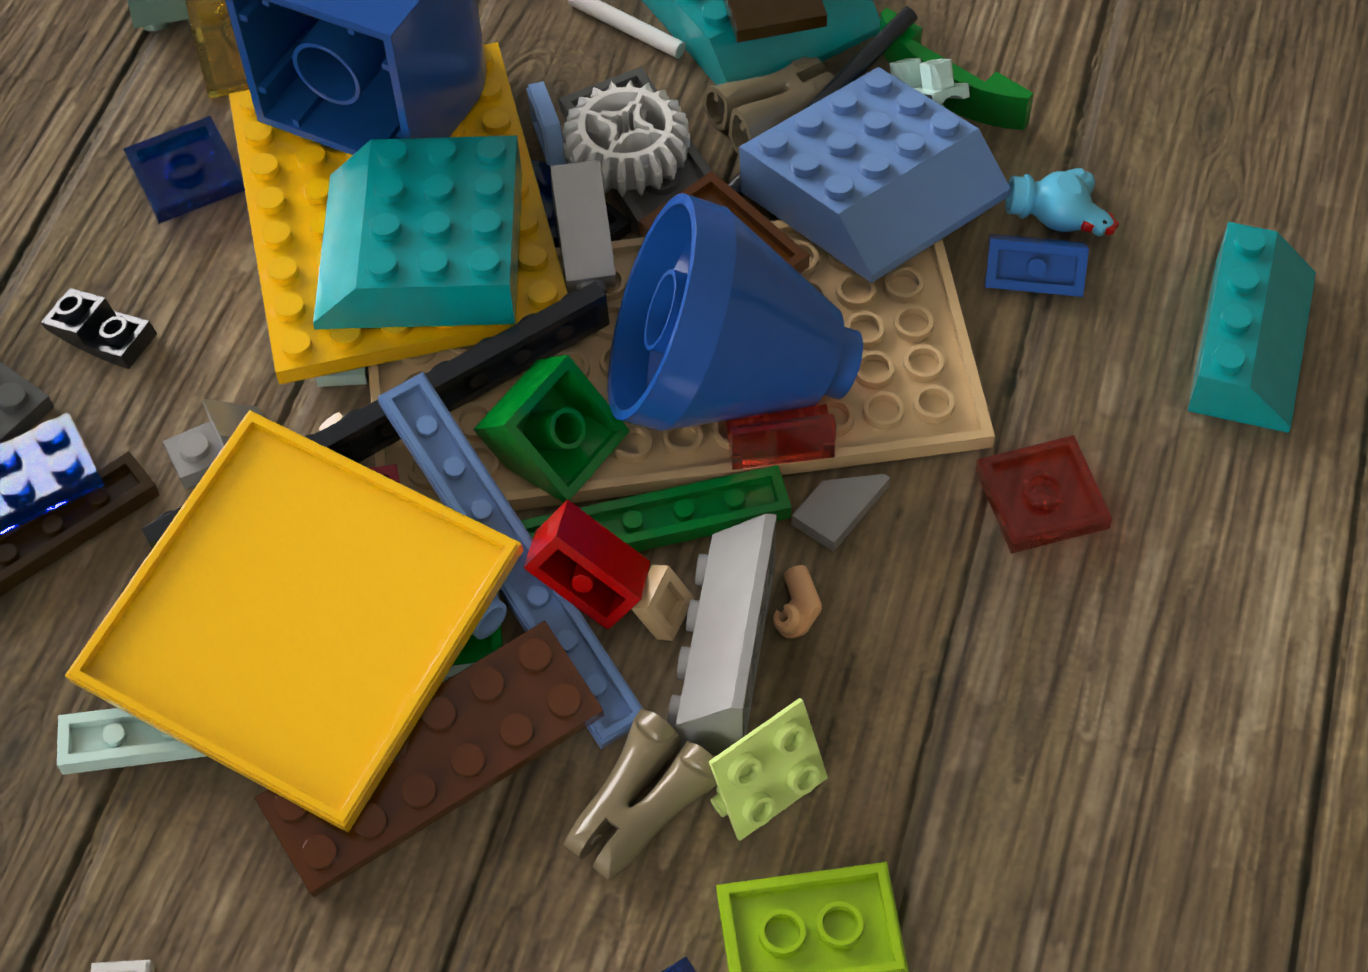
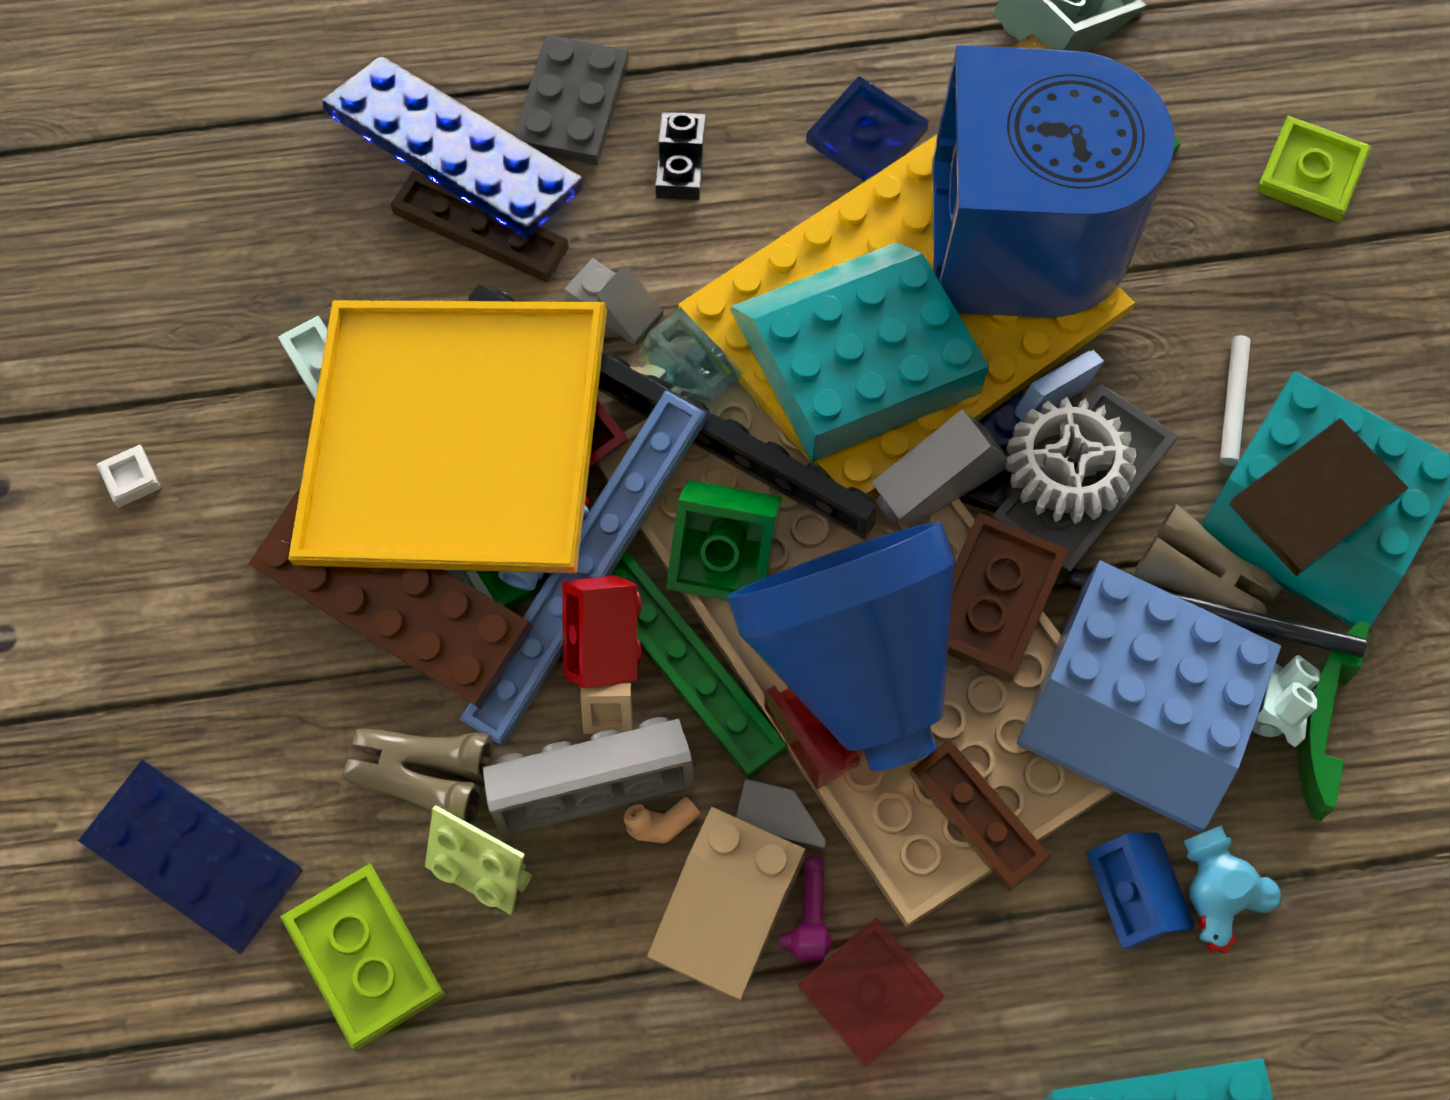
camera: 65 degrees right, 10 degrees up
none -> clear light blue slope [638,308,744,403]
none -> tan slope [647,807,805,1001]
none -> magenta piece [779,856,831,963]
none -> reddish brown plate [909,739,1051,892]

